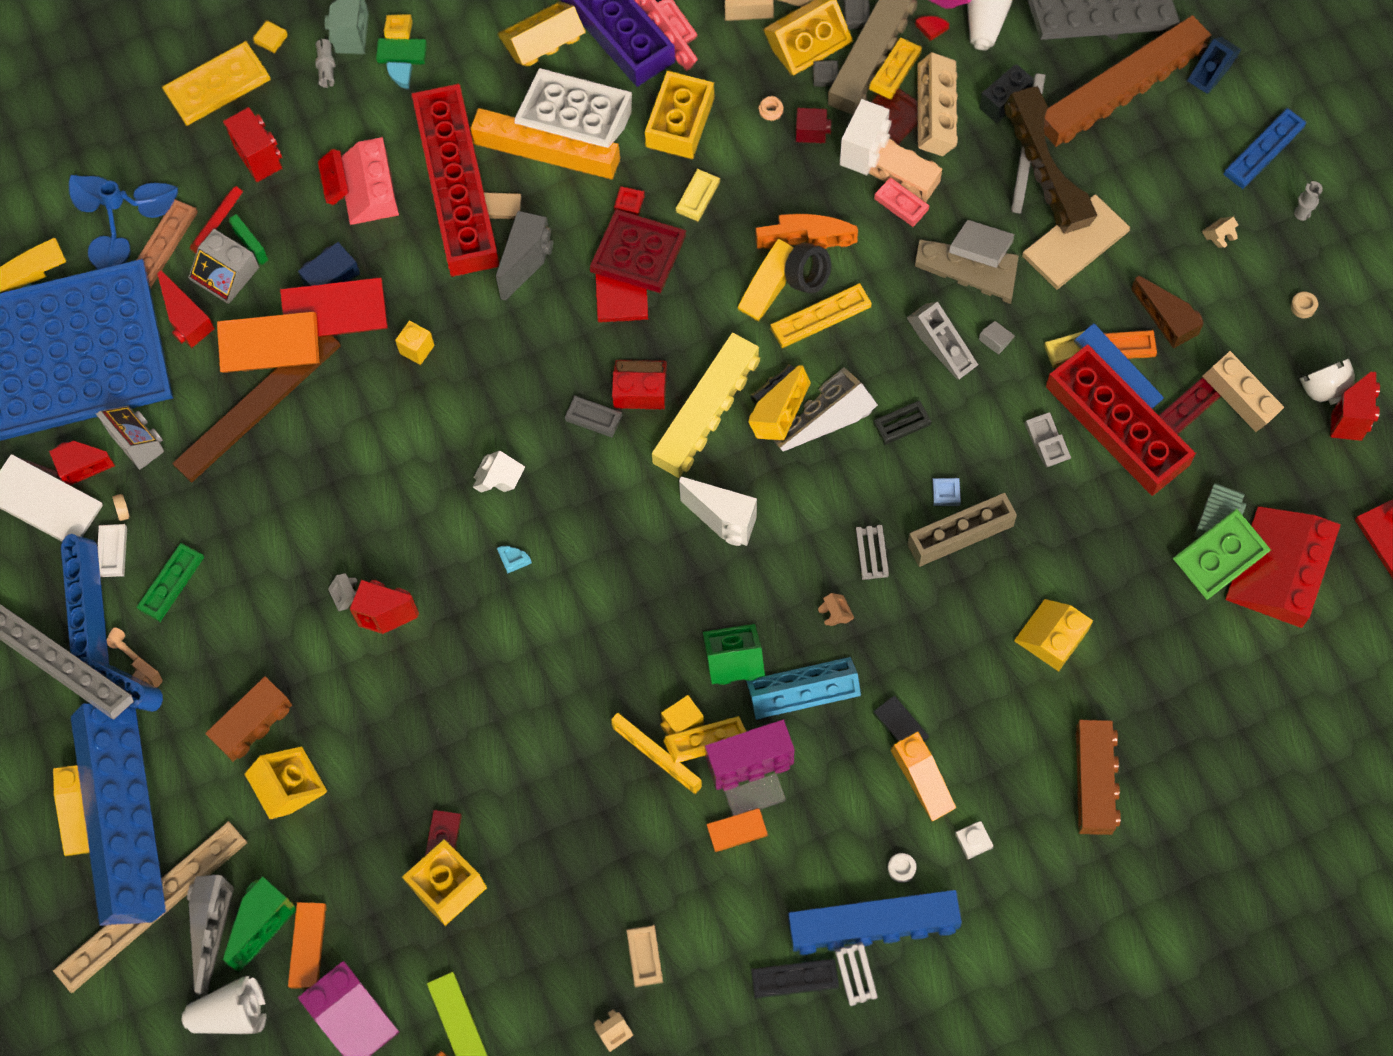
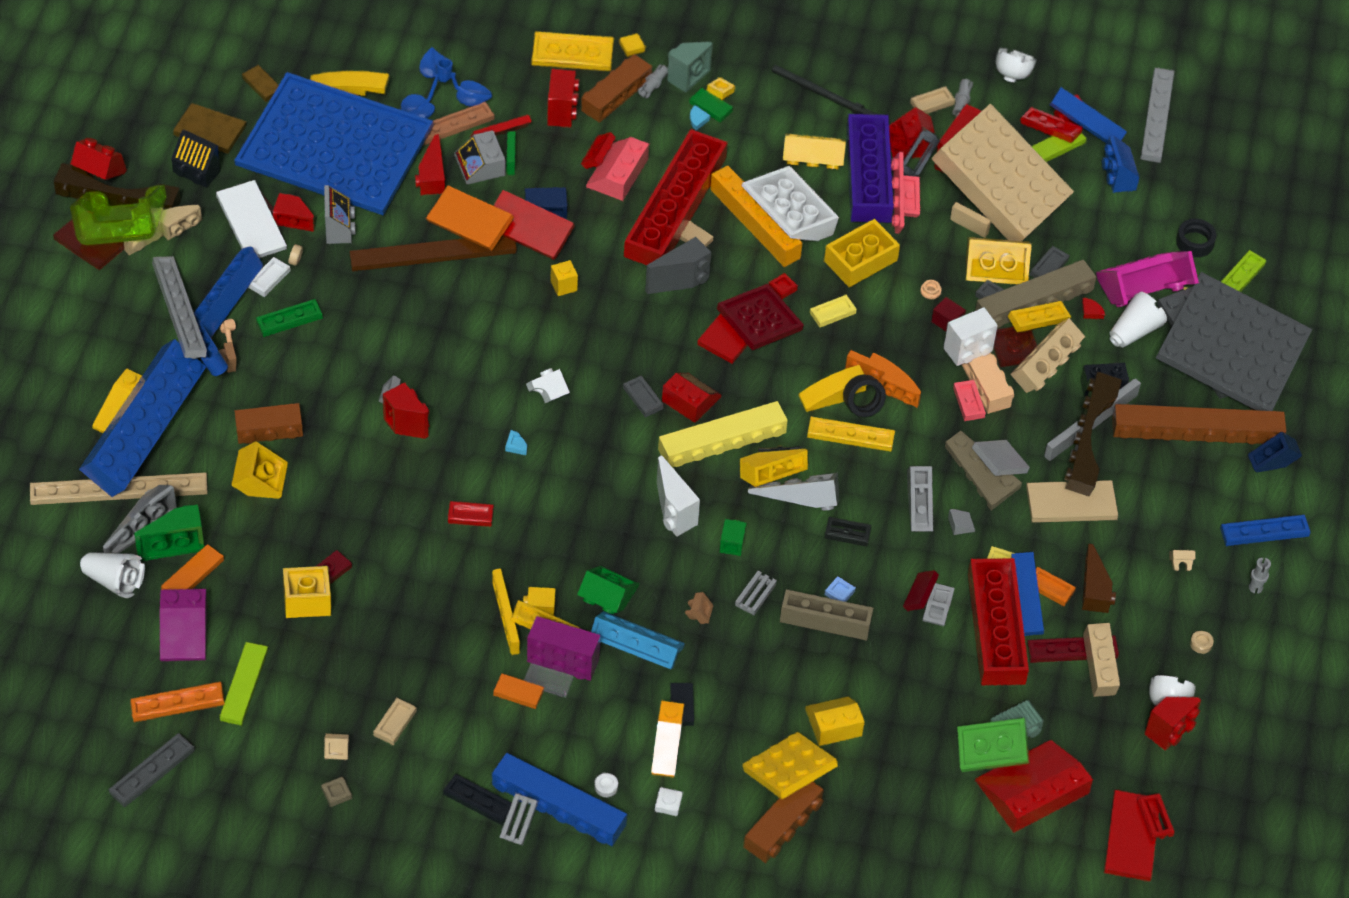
camera: 30 degrees right, 15 degrees down
none -> red tile [448,501,494,527]
none -> dark orange brick [581,54,652,123]
none -> green brick [719,519,746,556]
none -> yellow plate [742,732,838,799]
none -> dark red tile [903,570,939,611]

